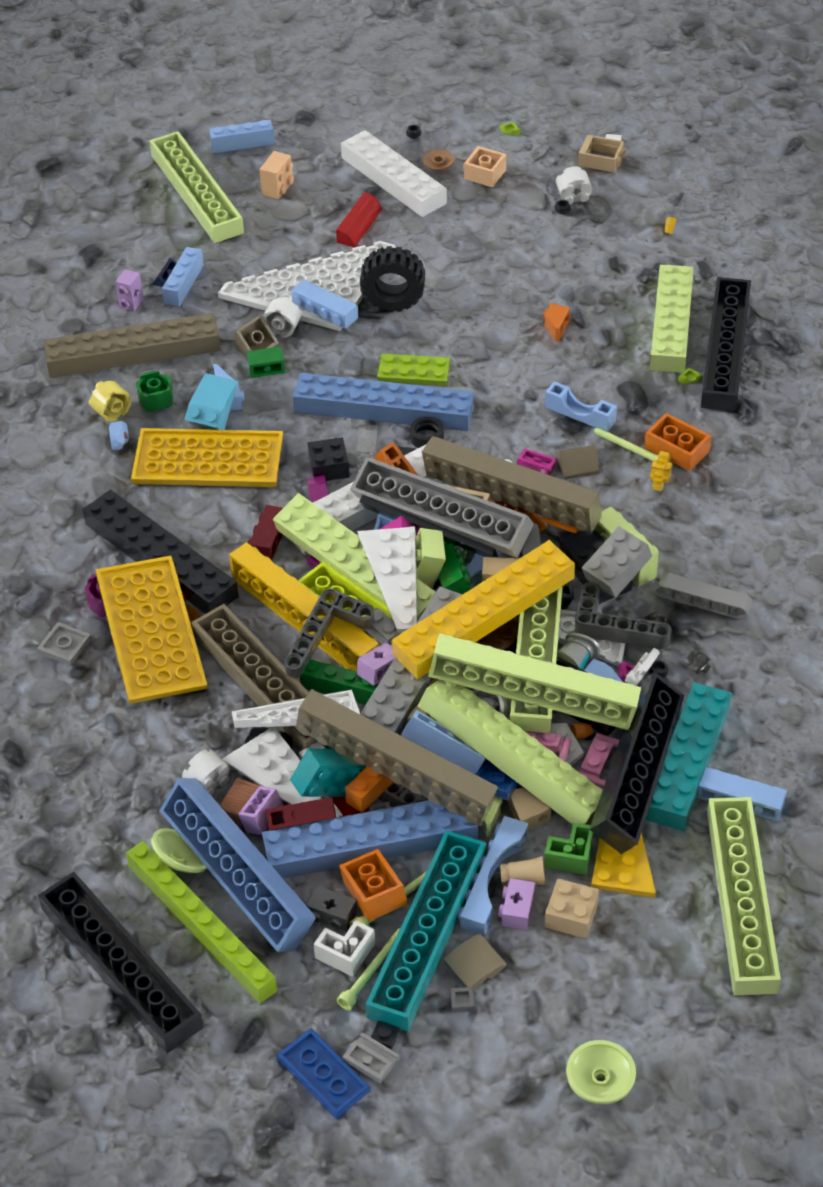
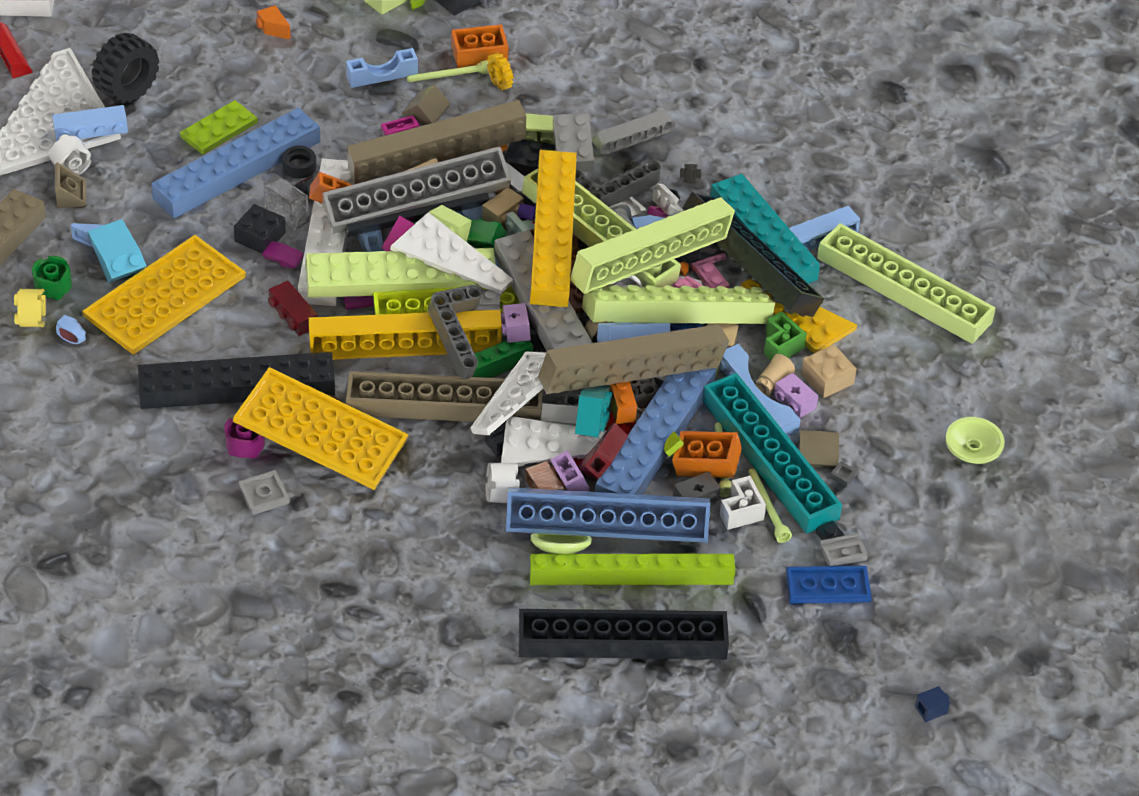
camera: 55 degrees left, 0 degrees up
green brick [247,346,285,378] -> none
none -> lime tile [664,431,684,457]

